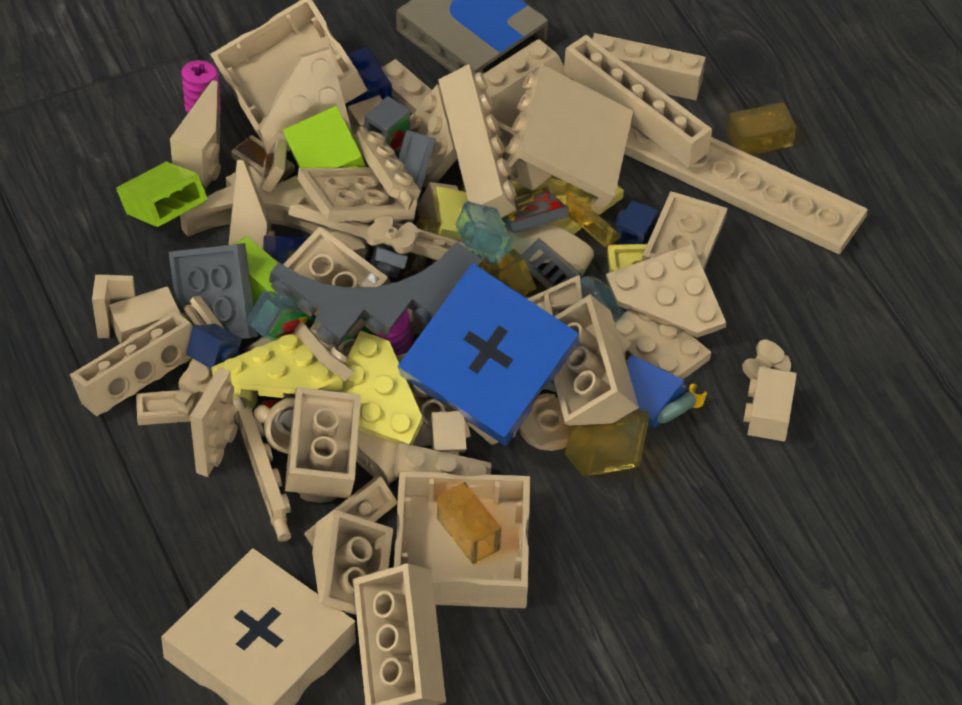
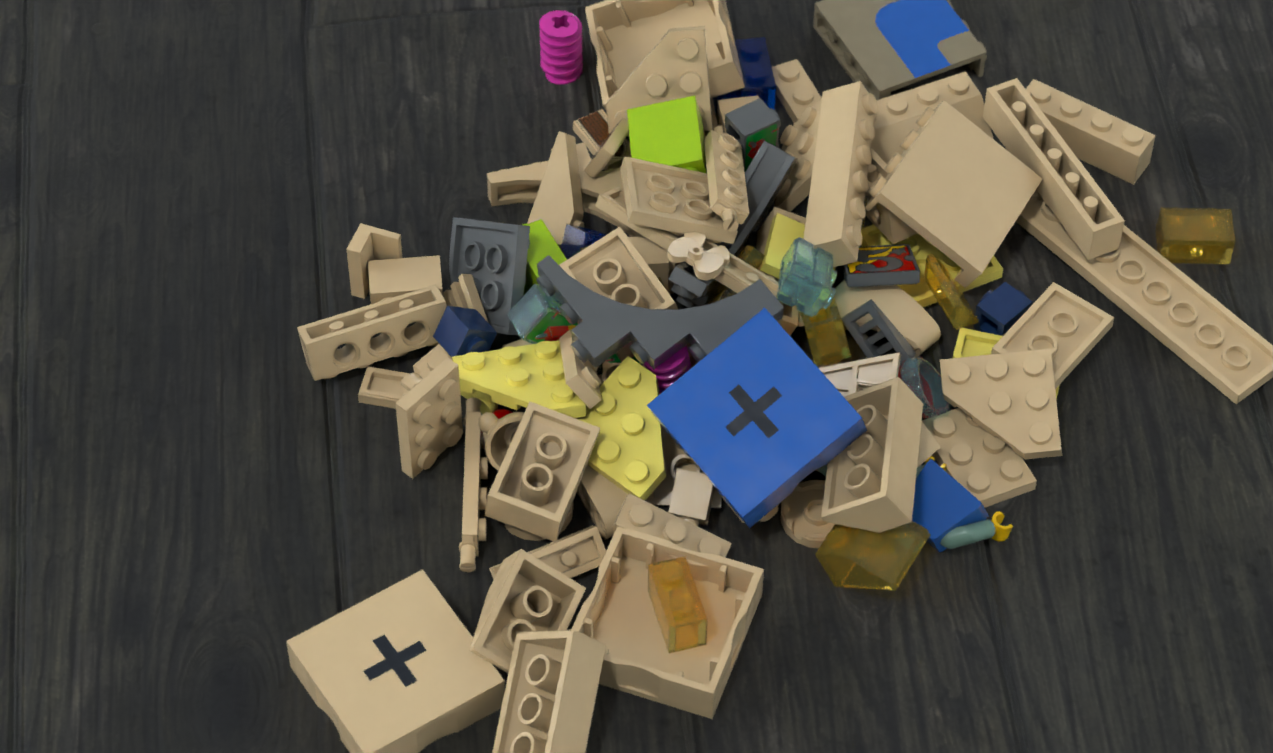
camera: 20 degrees right, 0 degrees up
lime brick [116,162,208,227] -> none
tan slope [170,80,221,190] -> none
tan piece [742,339,791,379] -> none
tan brick [743,367,797,442] -> none

